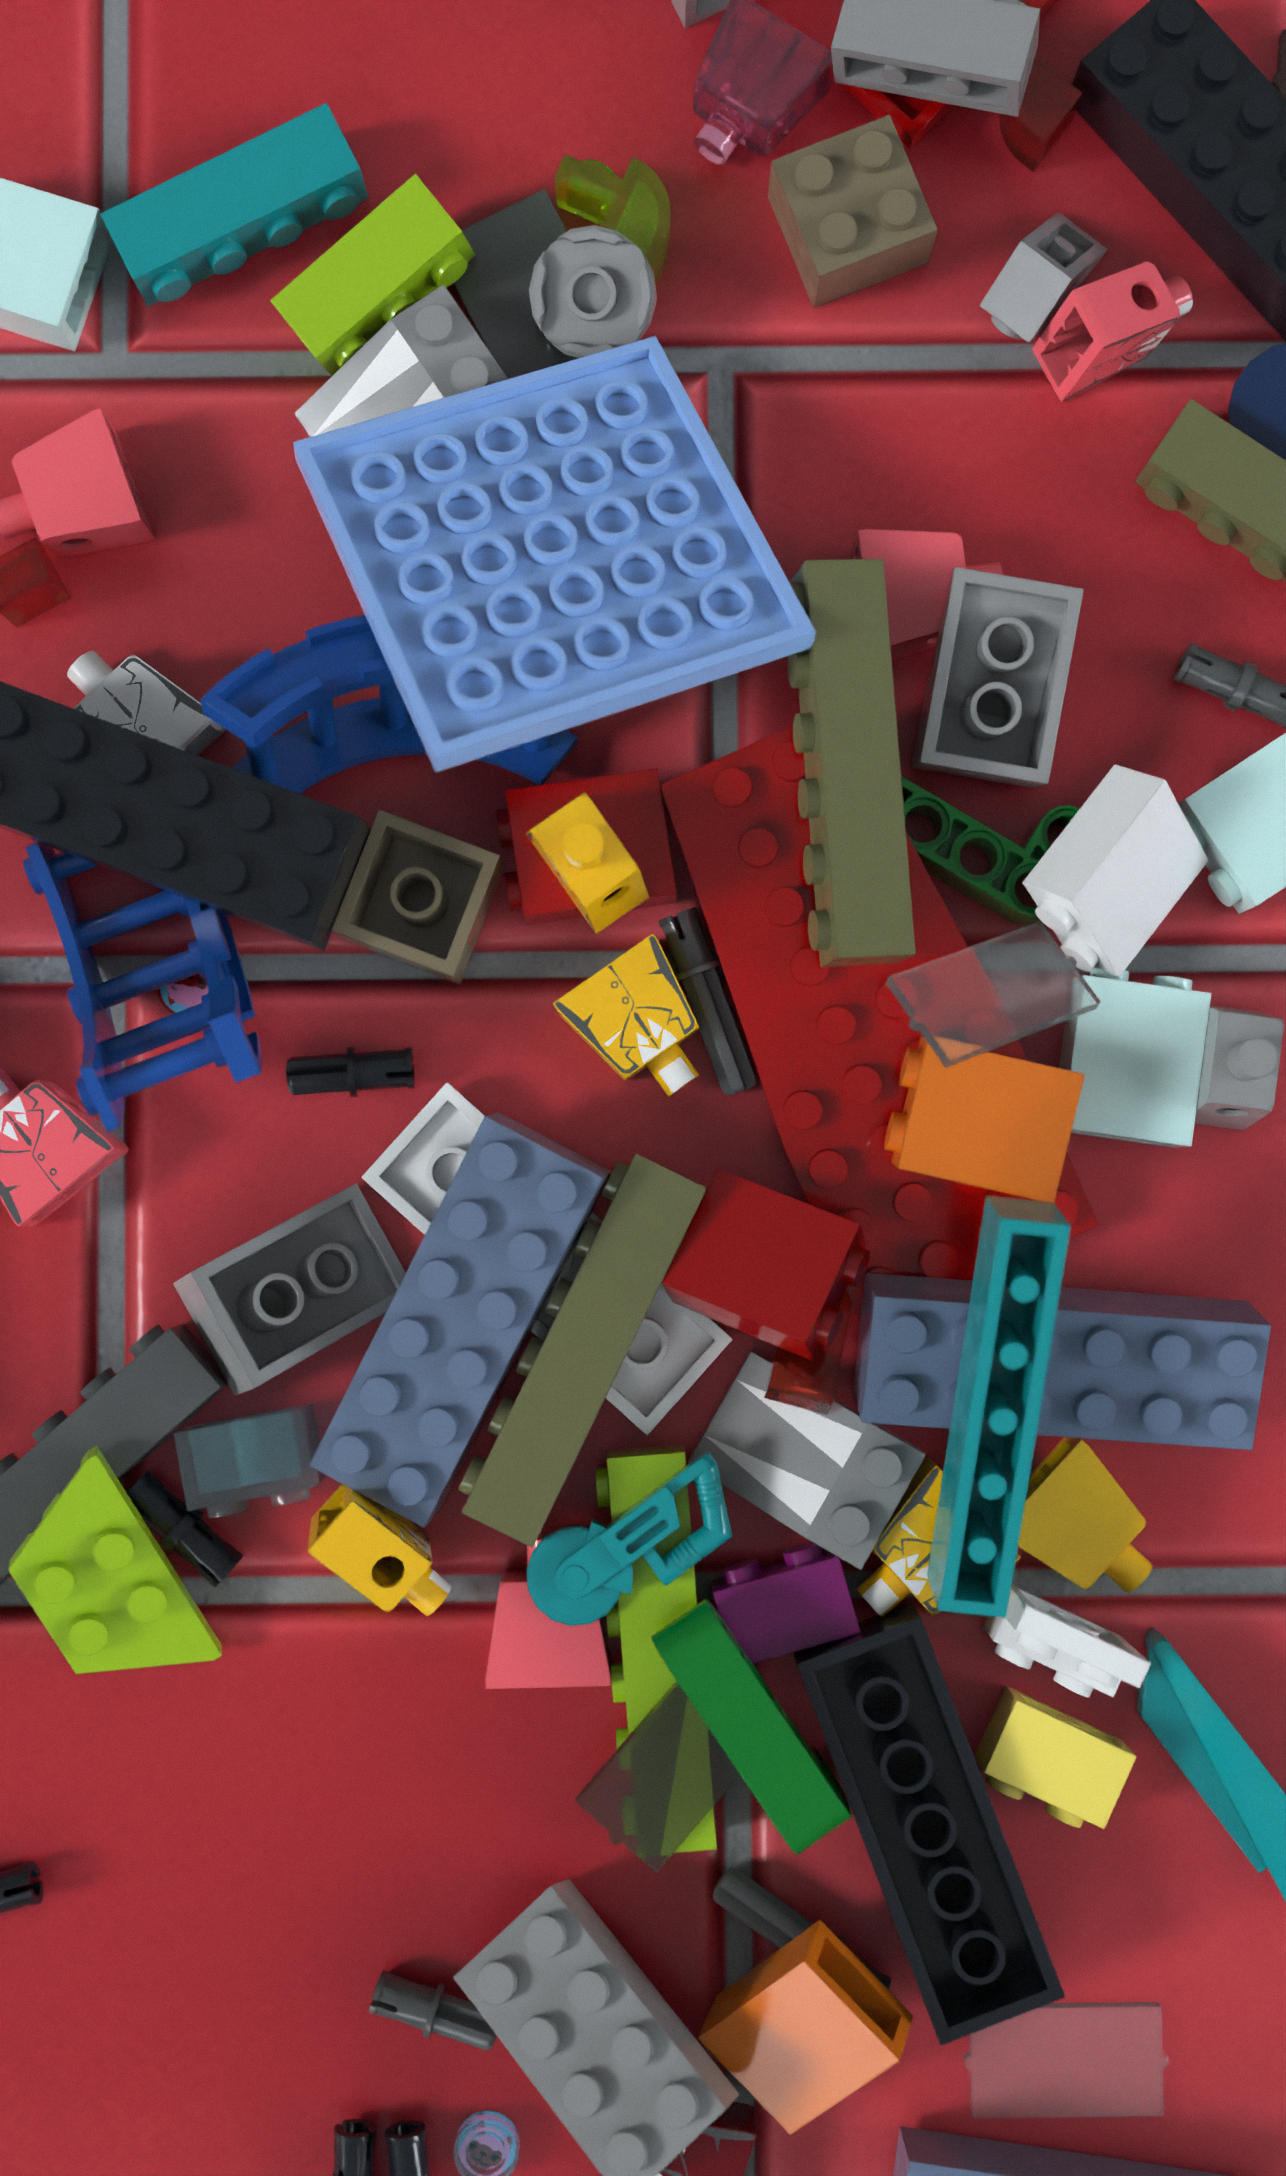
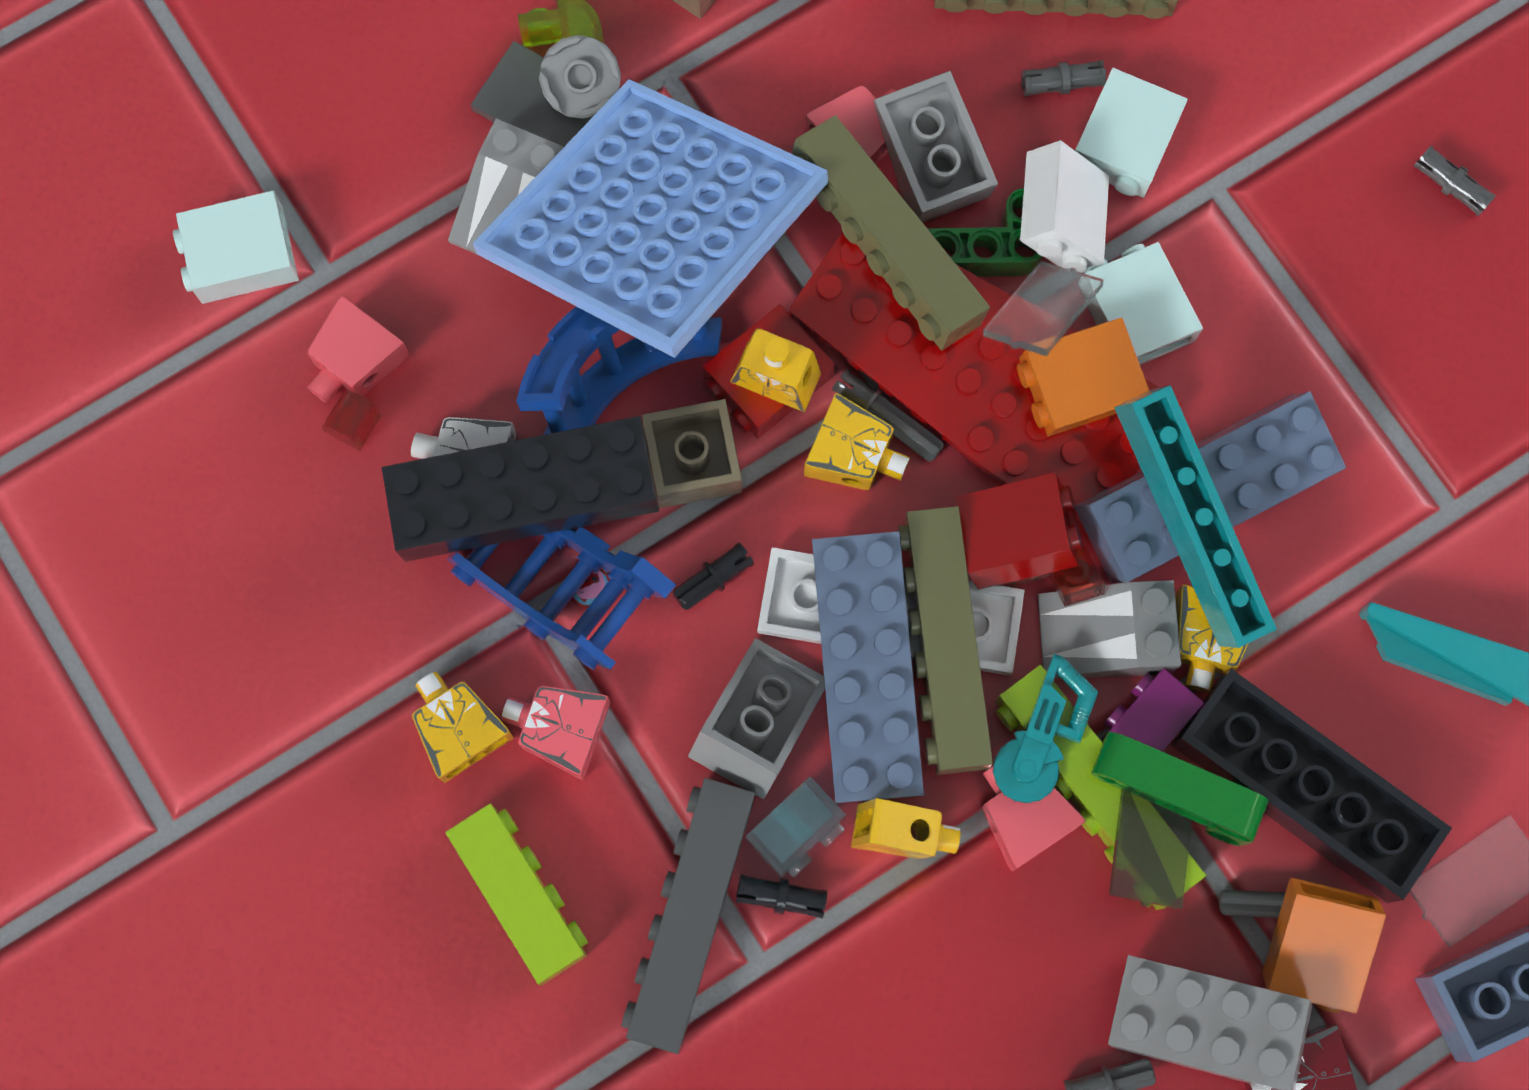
camera: 35 degrees left, 10 degrees down
lime wing [8,1446,222,1674] -> none
teal brick [100,102,368,306] -> none
lime brick [270,173,476,376] -> none
light yellow brick [974,1686,1137,1829] -> none
white plate [983,1585,1151,1698] -> none
yellow torso [1018,1437,1153,1593] -> none
light grey torso [1195,1005,1284,1130] -> none

